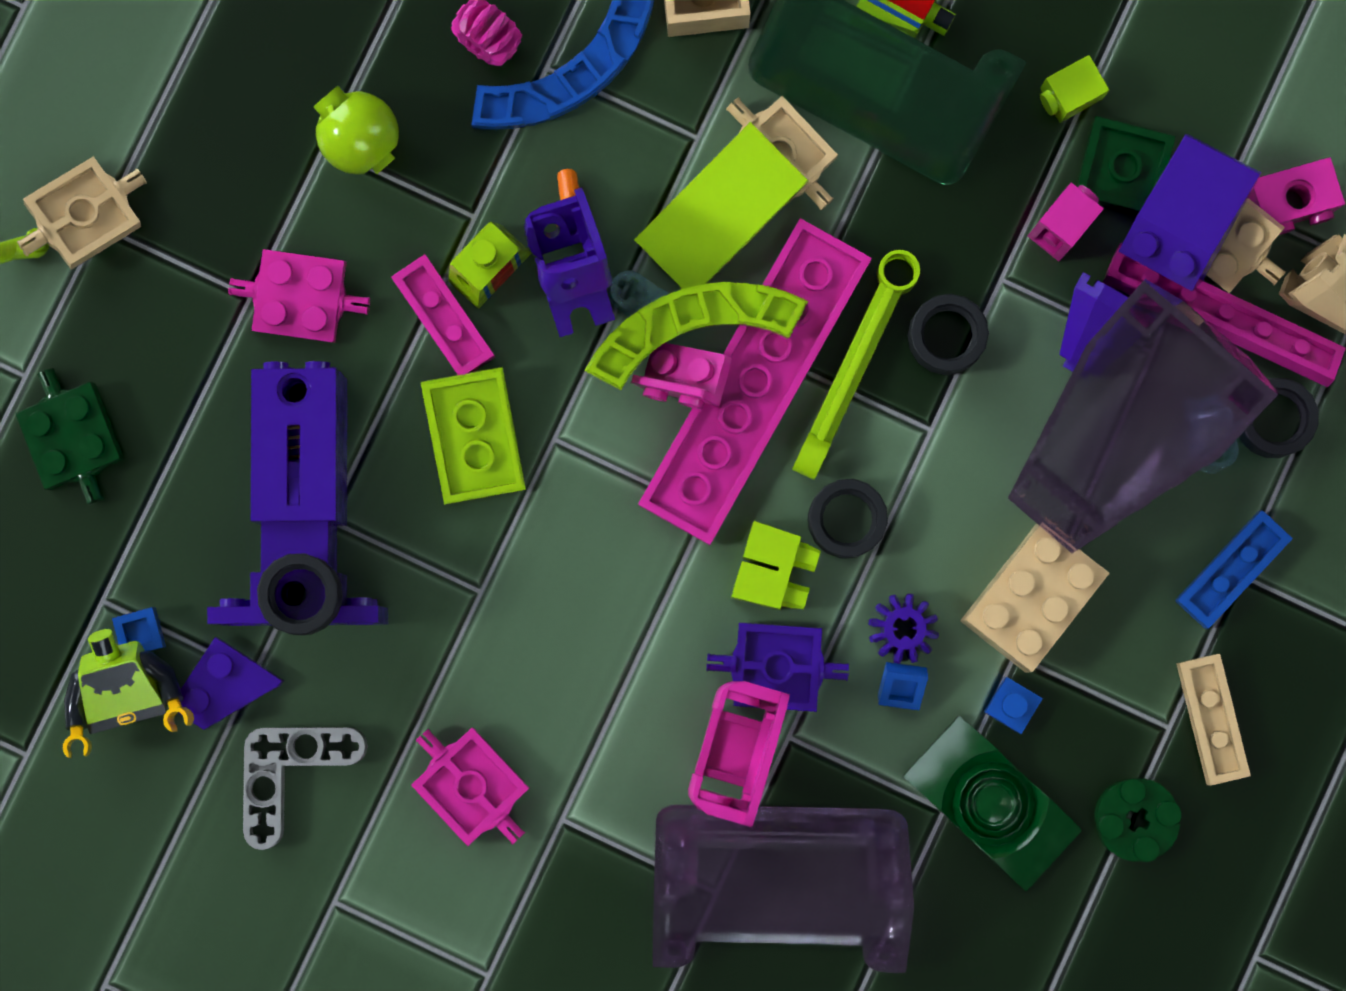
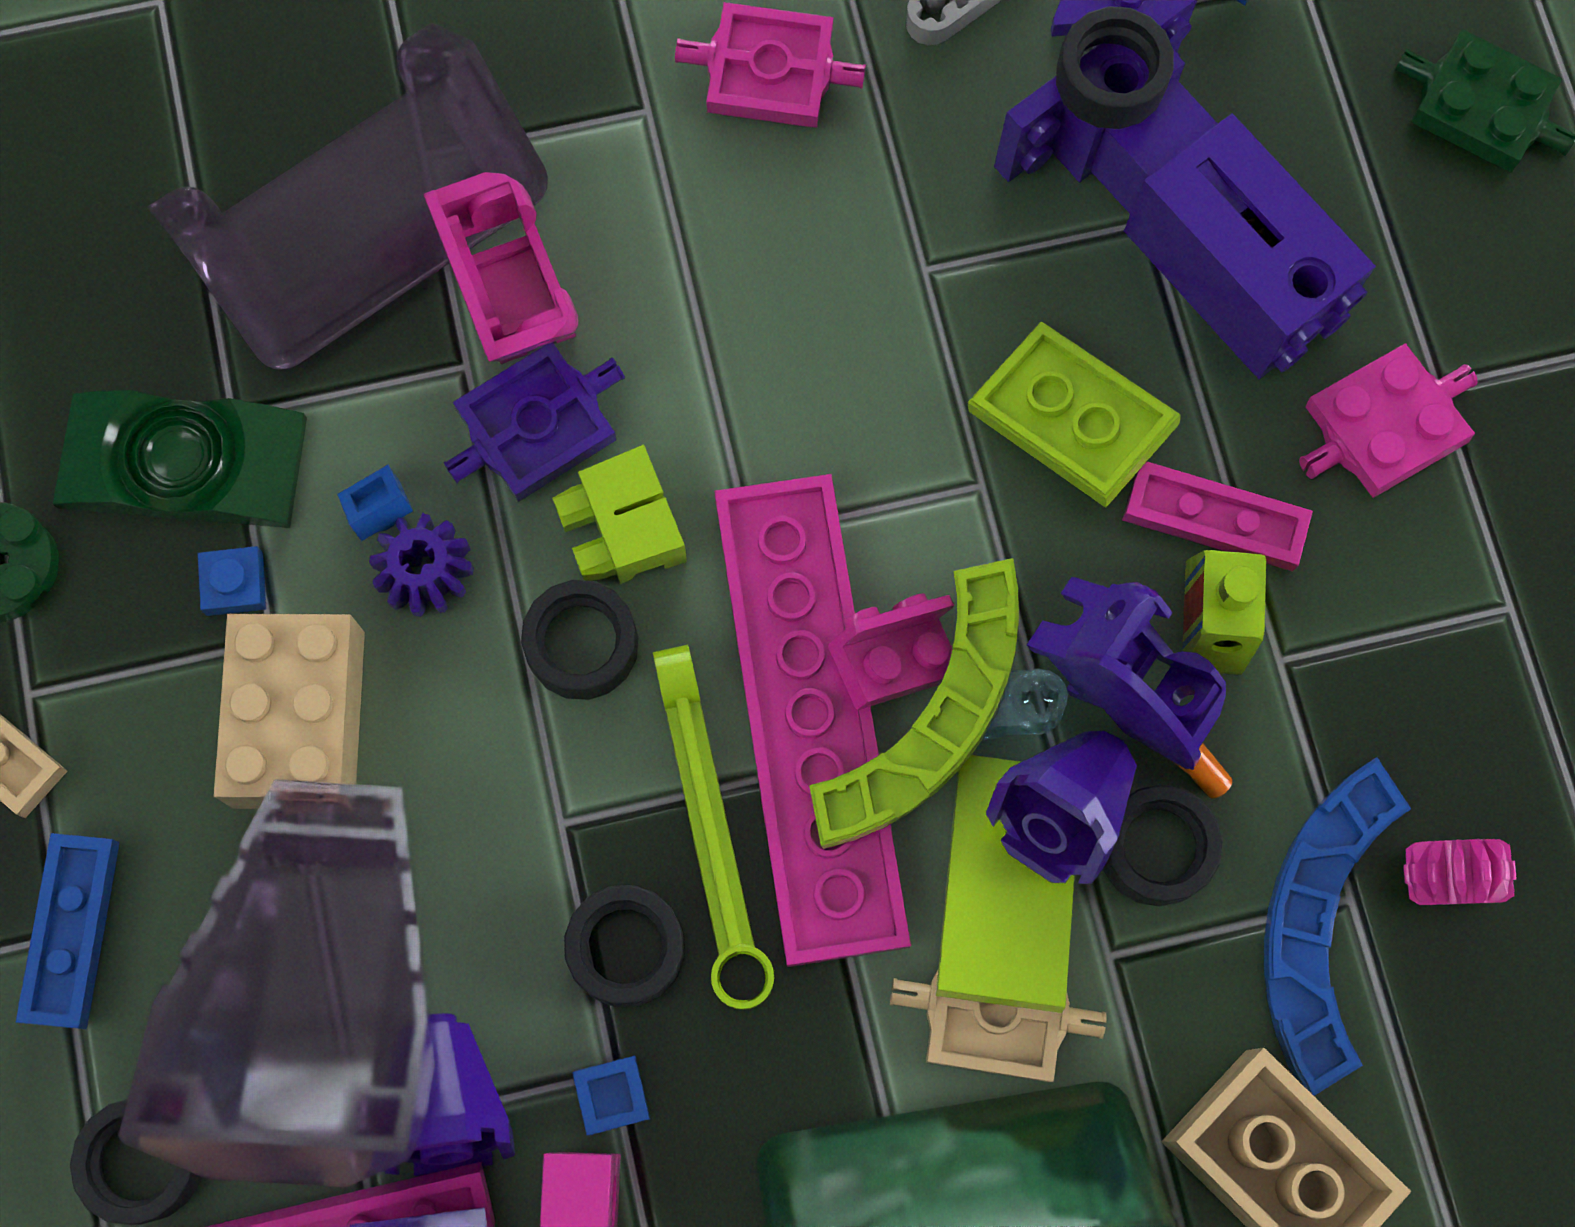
camera: 140 degrees right, 10 degrees down
lime brick [313,86,399,175] -> none
none -> blue plate [572,1056,650,1136]
none -> dark purple cone [986,731,1137,884]
none -> black tyre [1103,784,1223,907]

